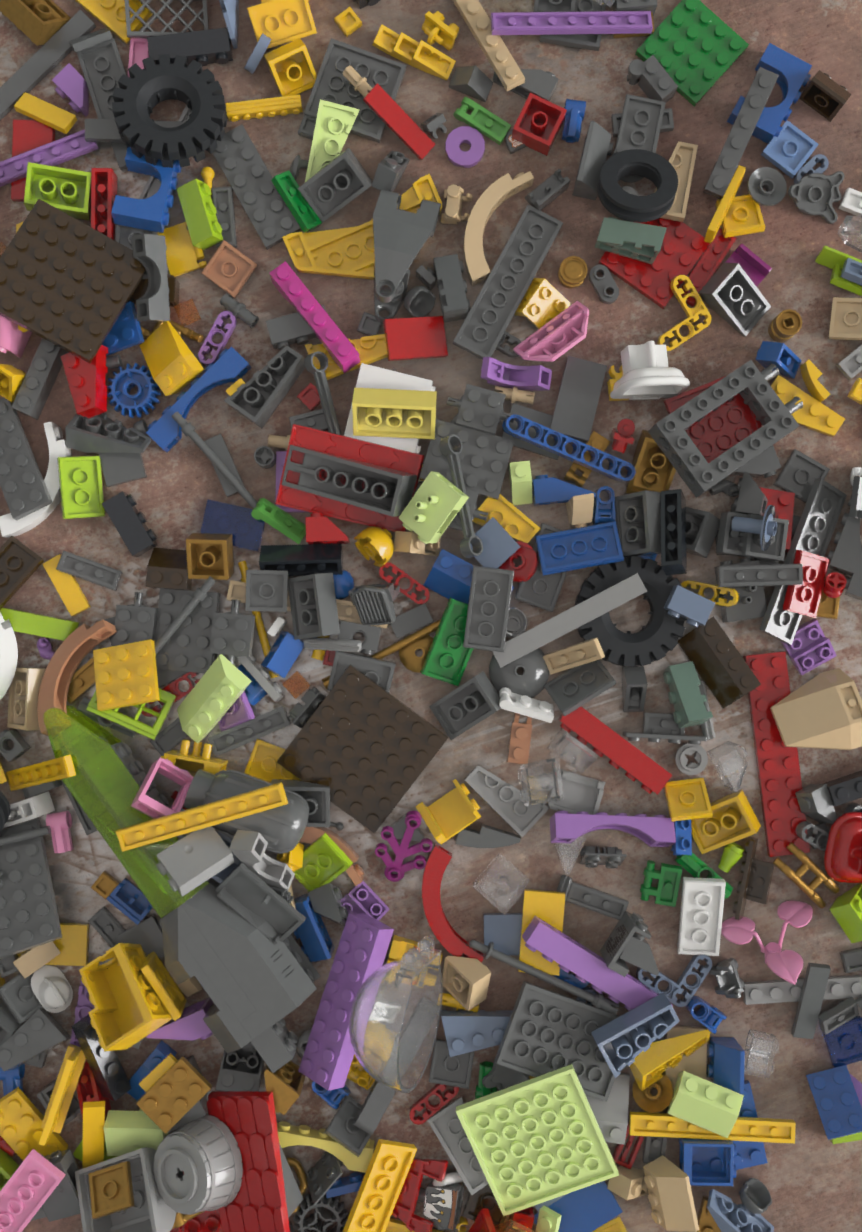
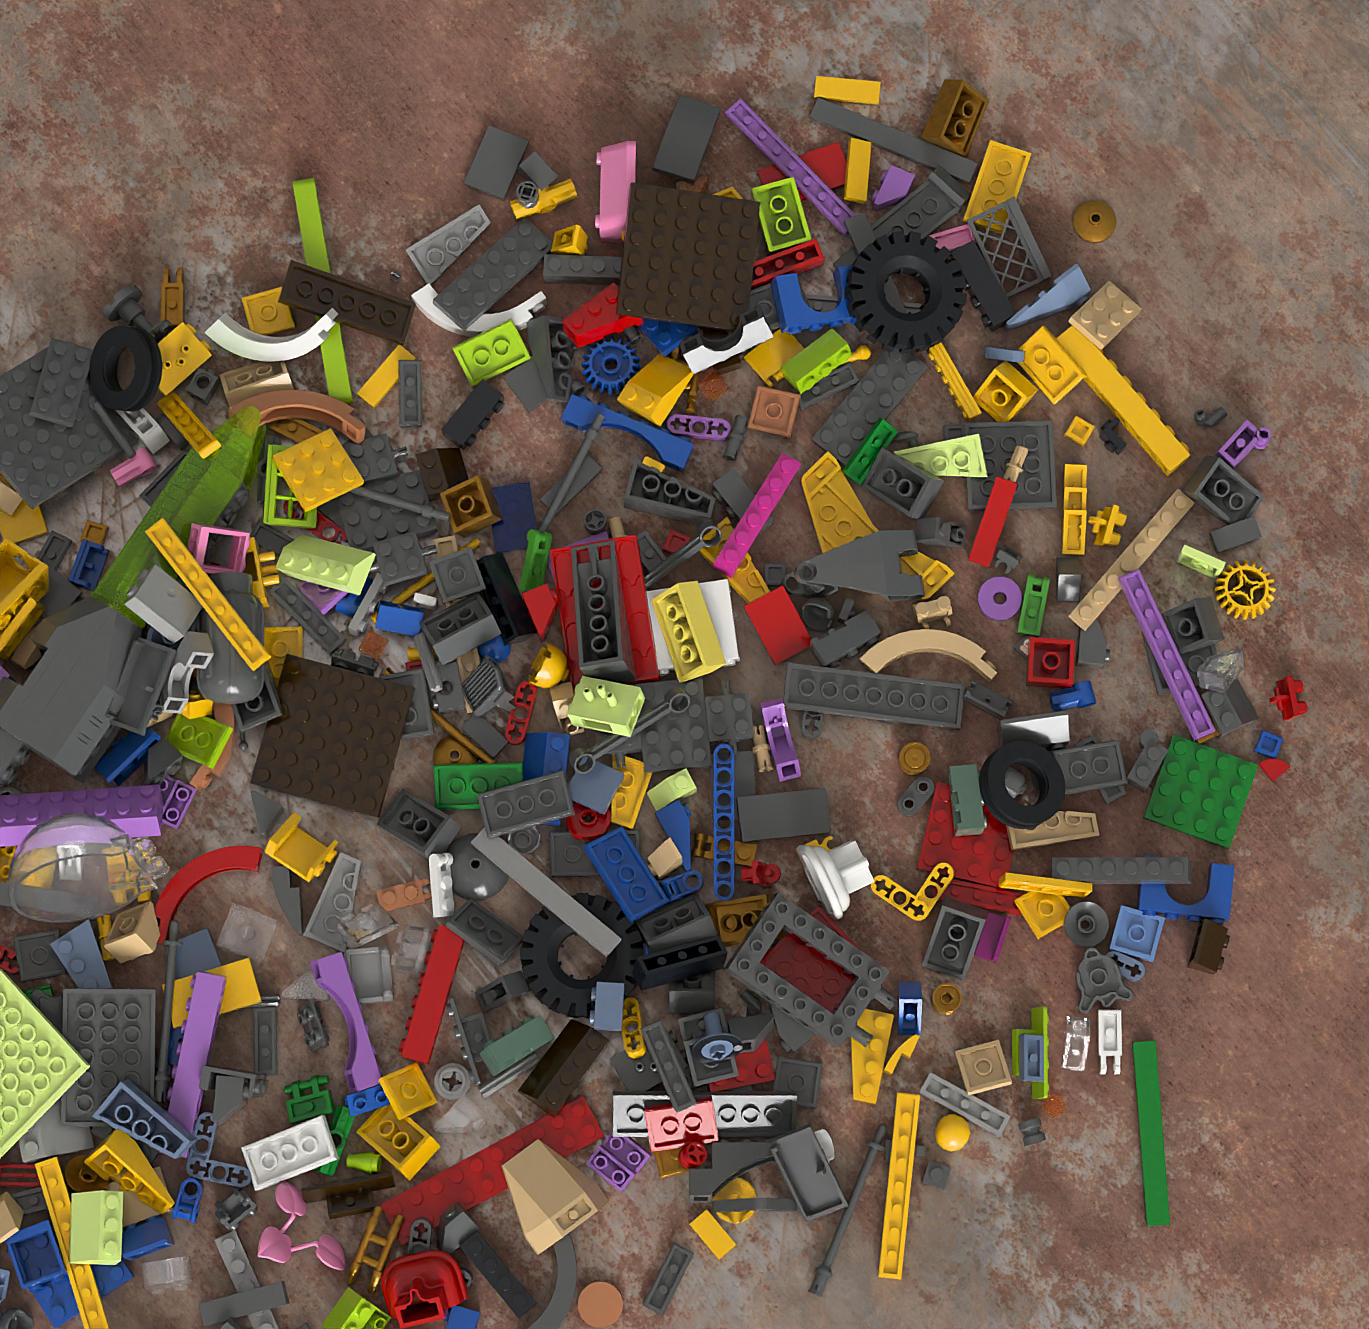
camera: 70 degrees right, 10 degrees down
medium lavender arm [37,637,55,660] -> none
magenta plant [375,810,433,882] -> none
bright pink wedge [513,301,589,362] -> none
yellow bracket [514,278,570,329] -> none
tan plate [543,637,605,674] -> none

